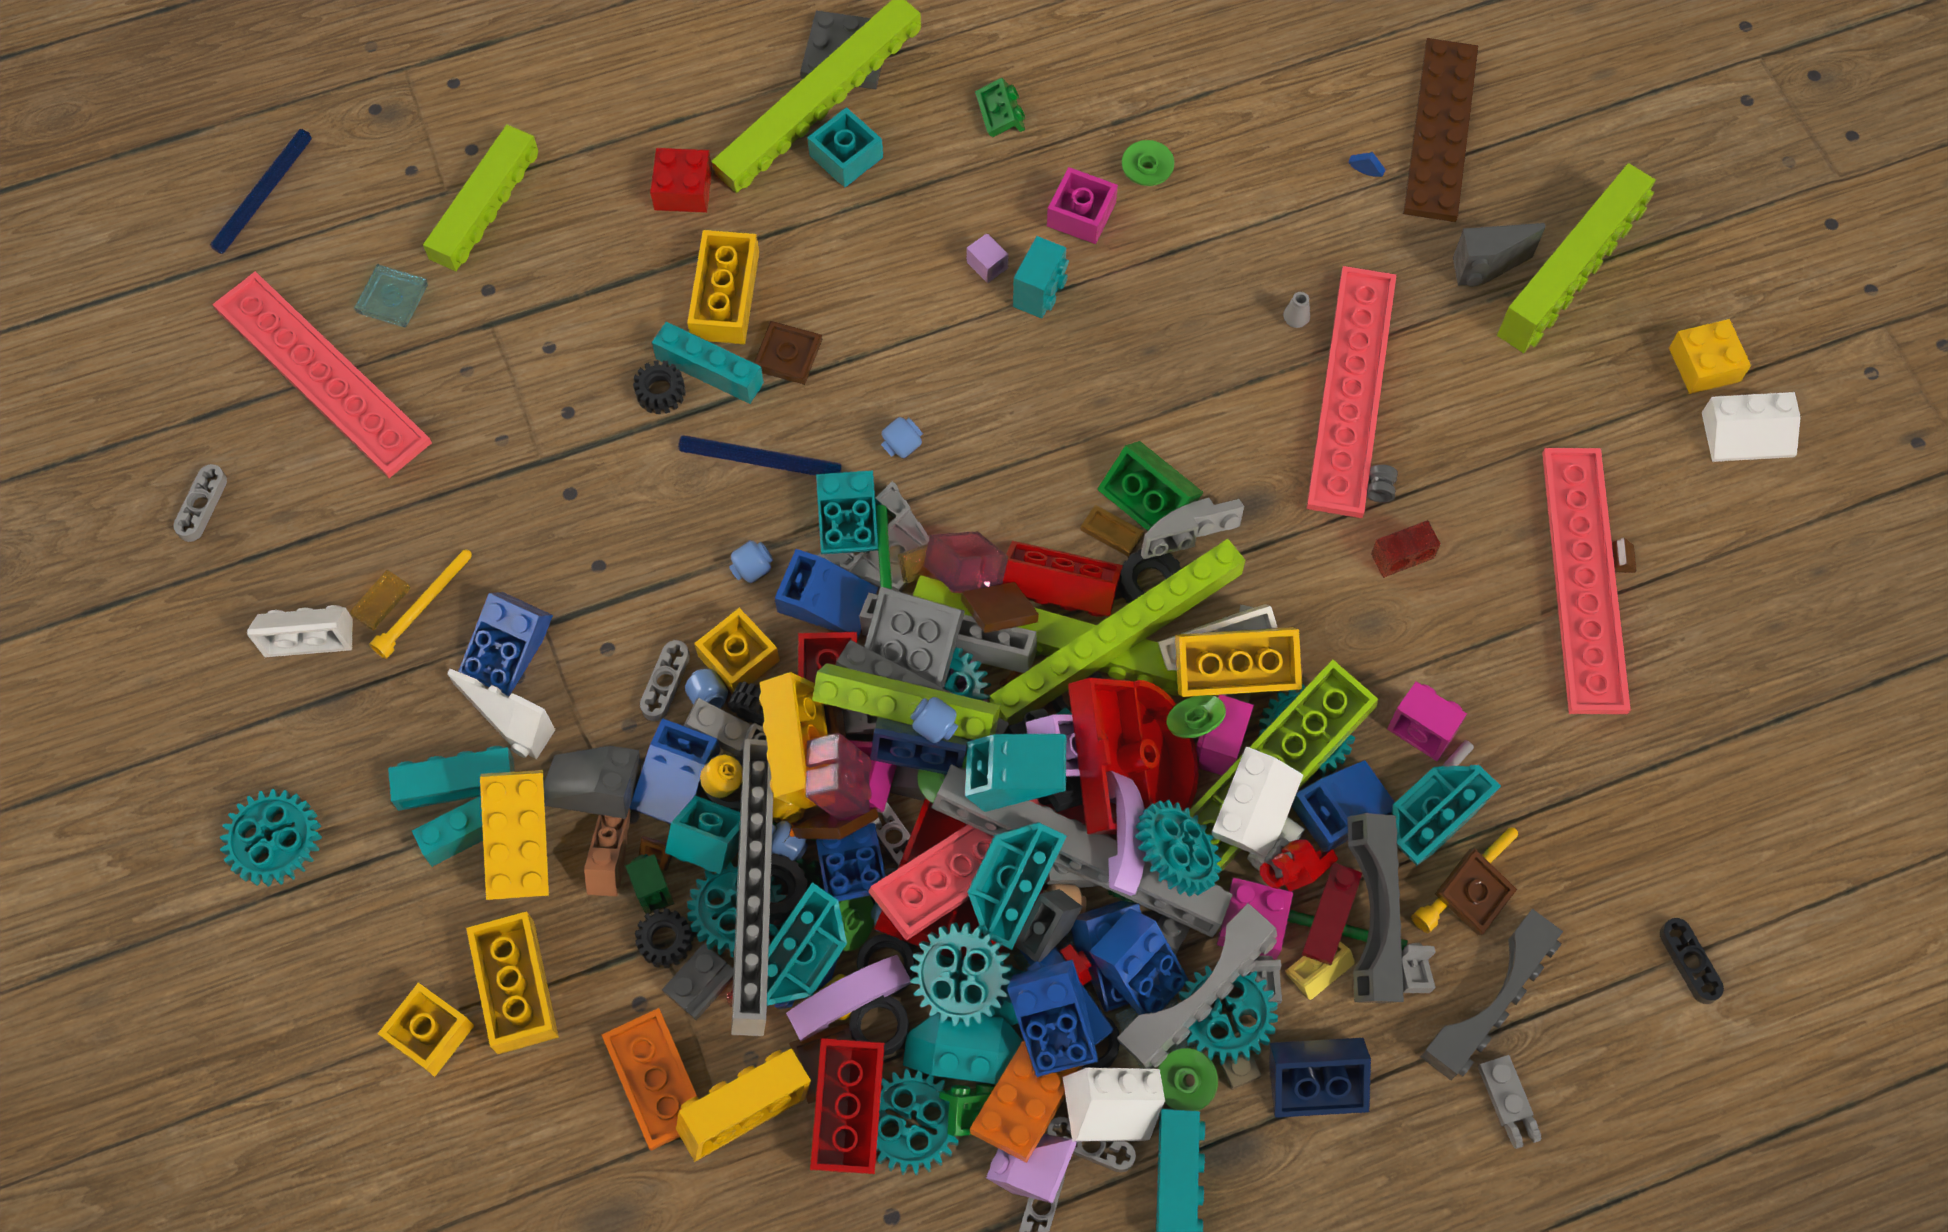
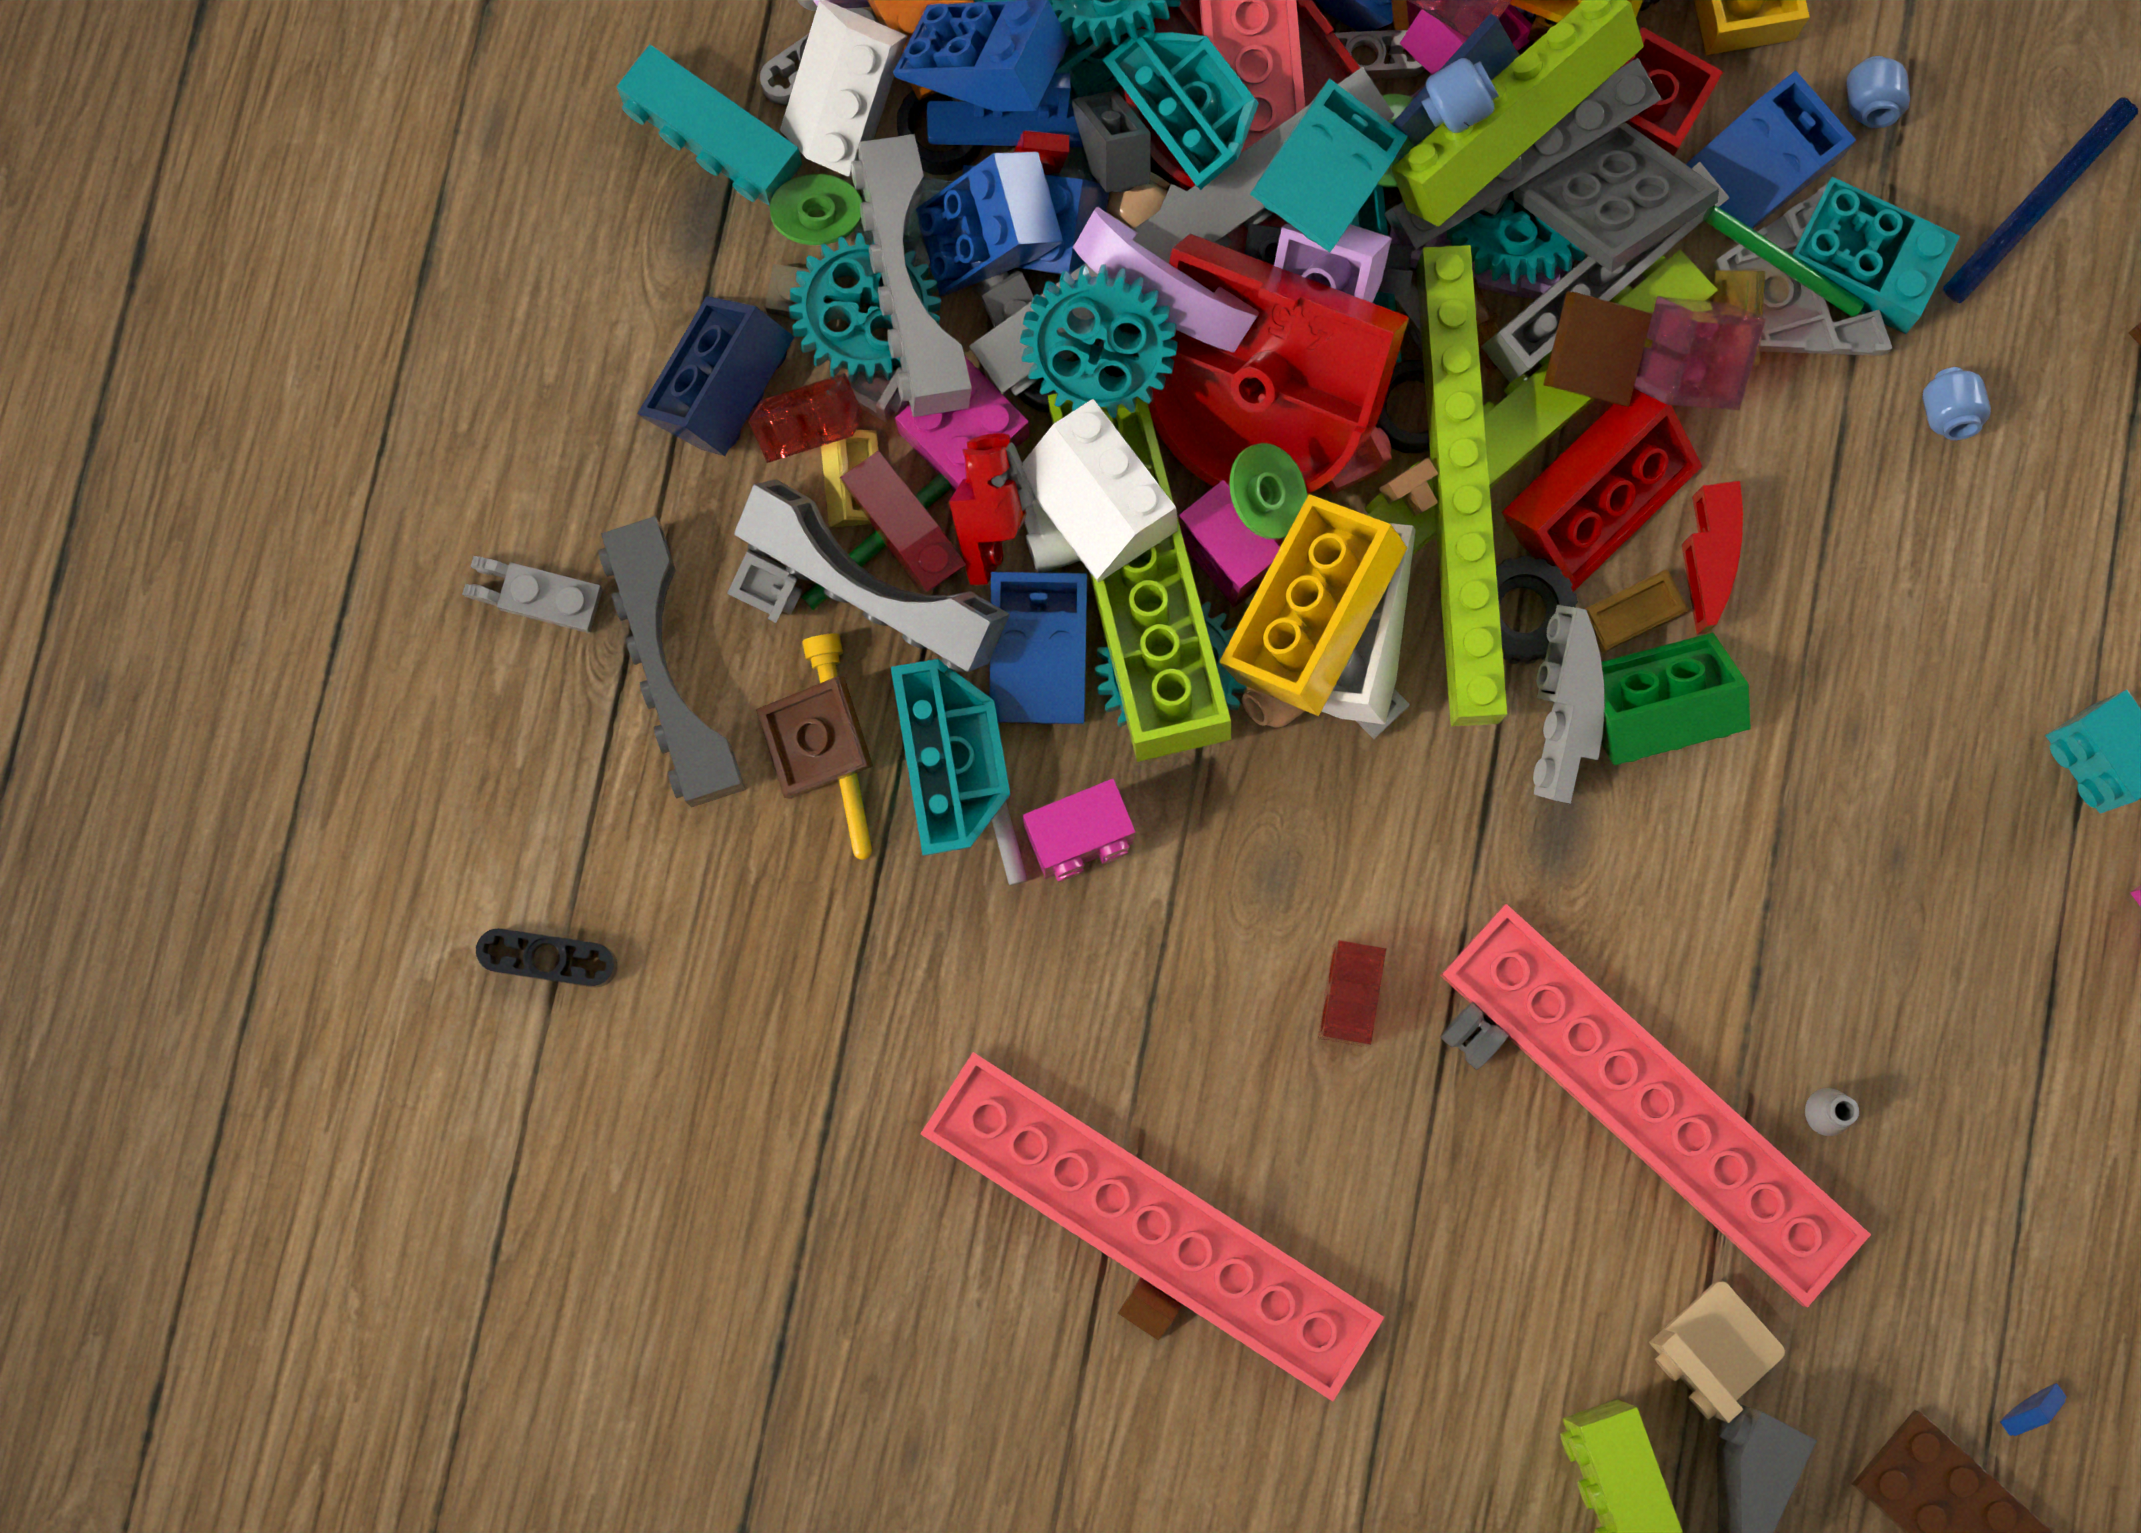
camera: 120 degrees right, 15 degrees up
none -> clear red brick [749,373,863,463]
none -> medium nougat tile [1379,458,1438,516]
none -> tan bracket [1649,1281,1785,1423]
none -> red slope [1681,481,1743,635]

